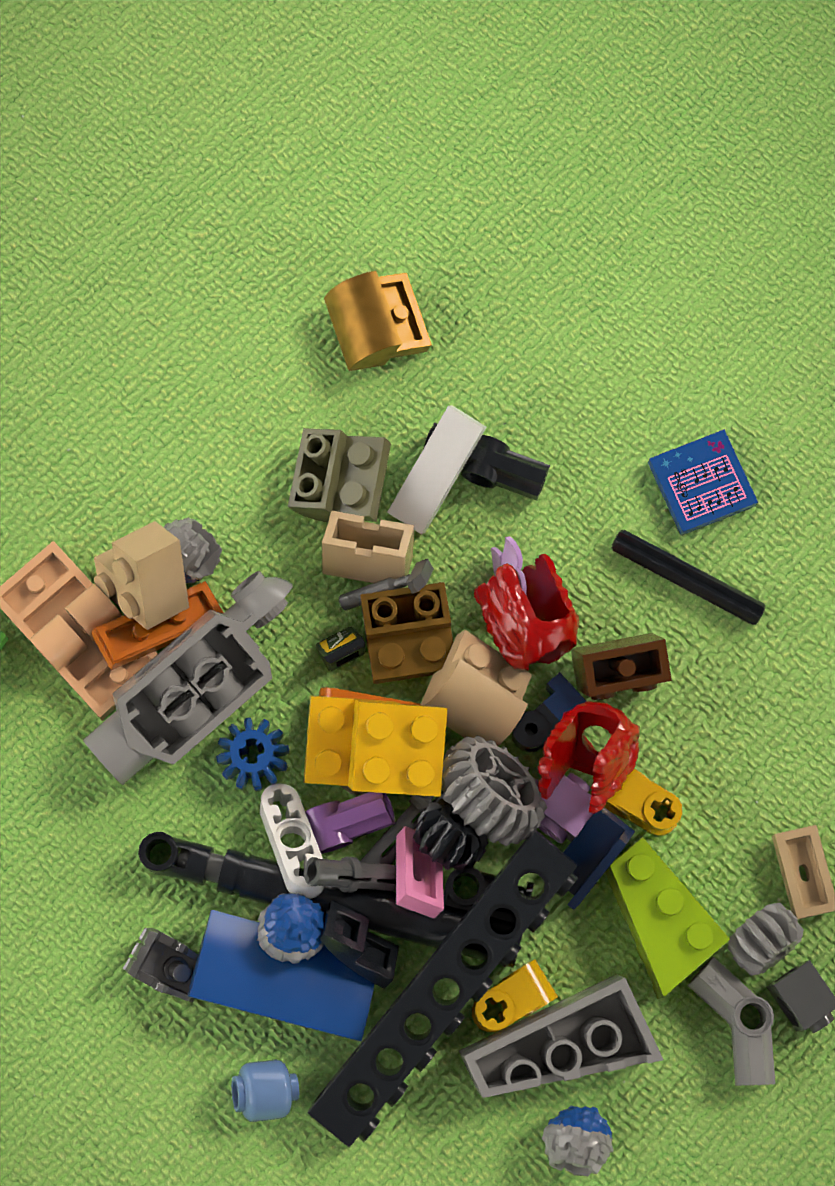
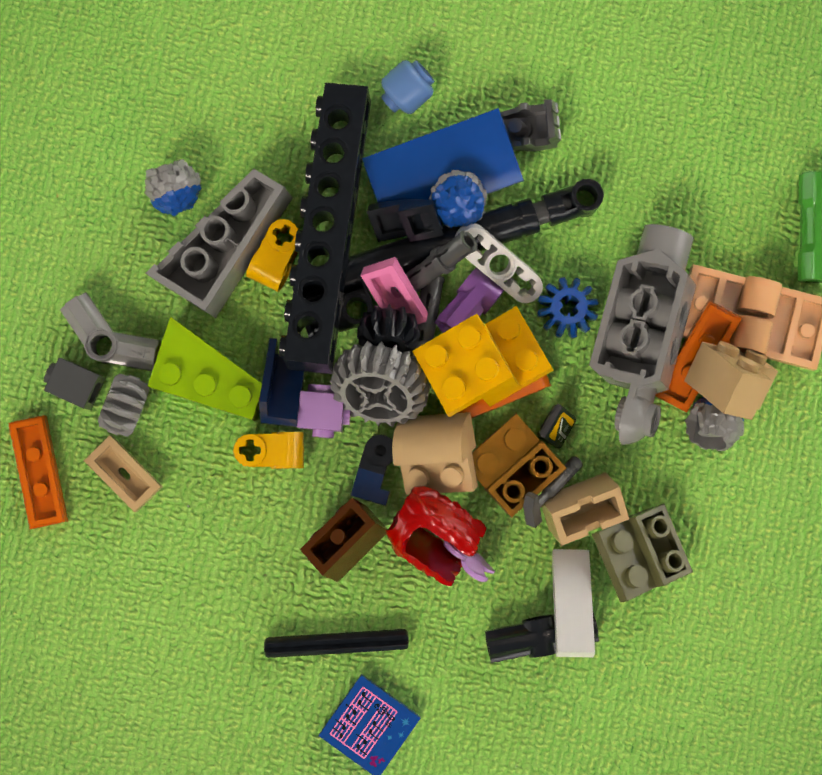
camera: 150 degrees right, 10 degrees up
pearl gold brick [324,271,432,371] -> none
red piece [538,701,640,814] -> none

